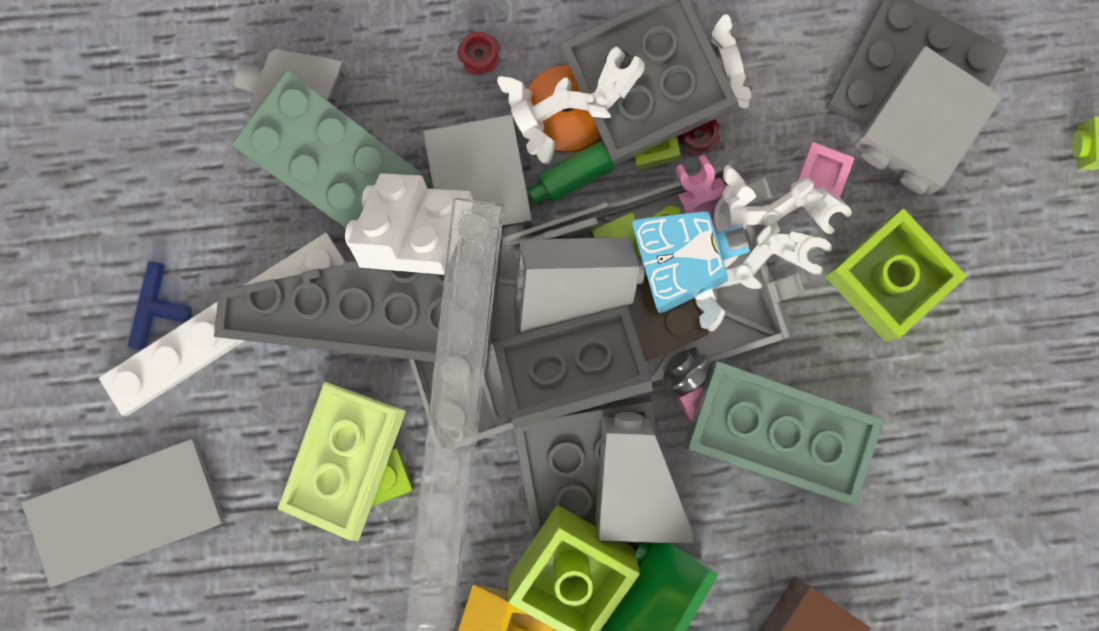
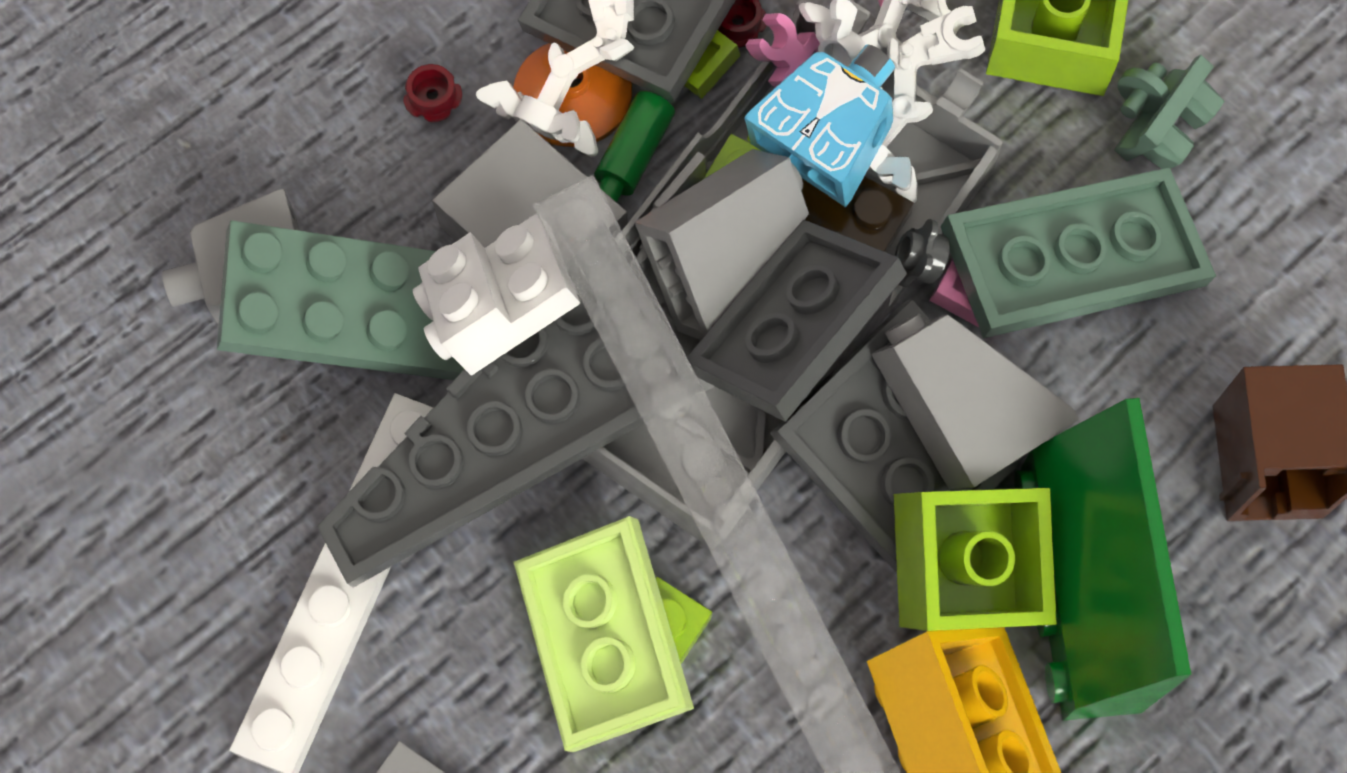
camera: 40 degrees left, 15 degrees down
clear blue piece [128,261,192,350] -> none
none -> sand green hips [1114,55,1225,169]

